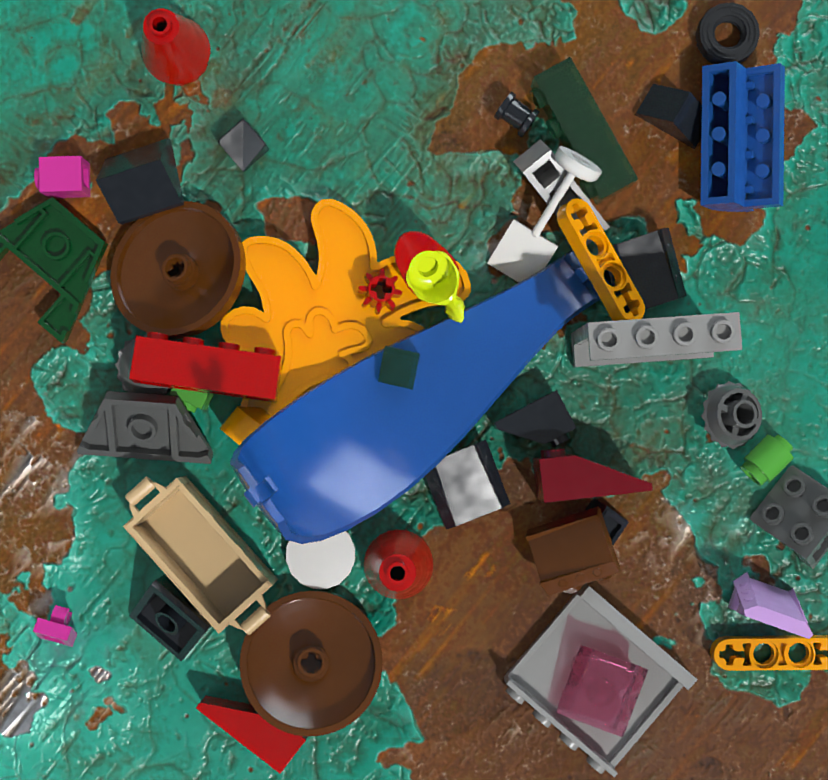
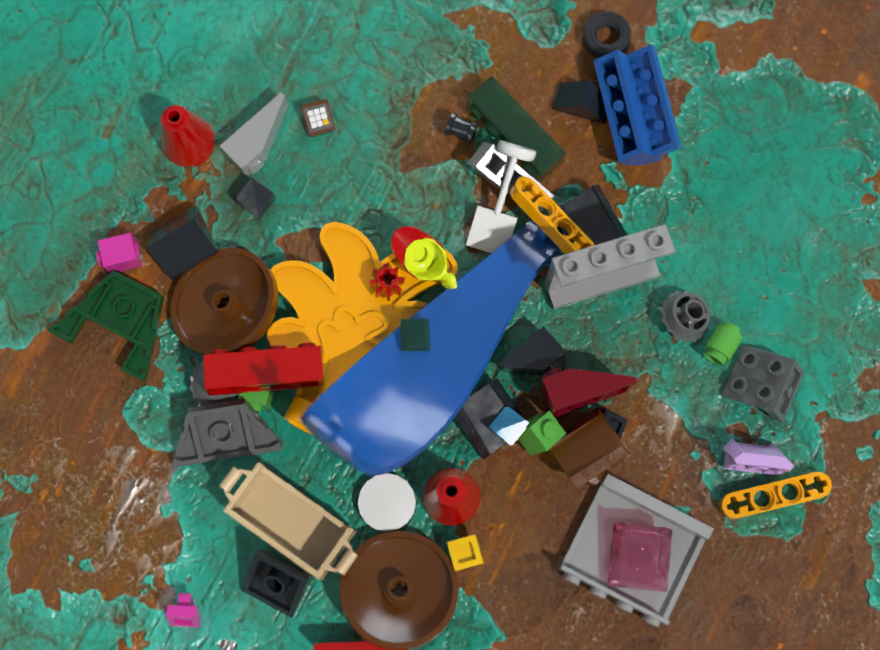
camera: 10 degrees left, 10 degrees down
none -> light grey slope [220,92,288,177]
none -> slope [301,99,336,137]
none -> yellow tile [447,535,483,571]
none -> dark azure slope [488,406,529,445]
none -> bright green brick [518,410,566,456]

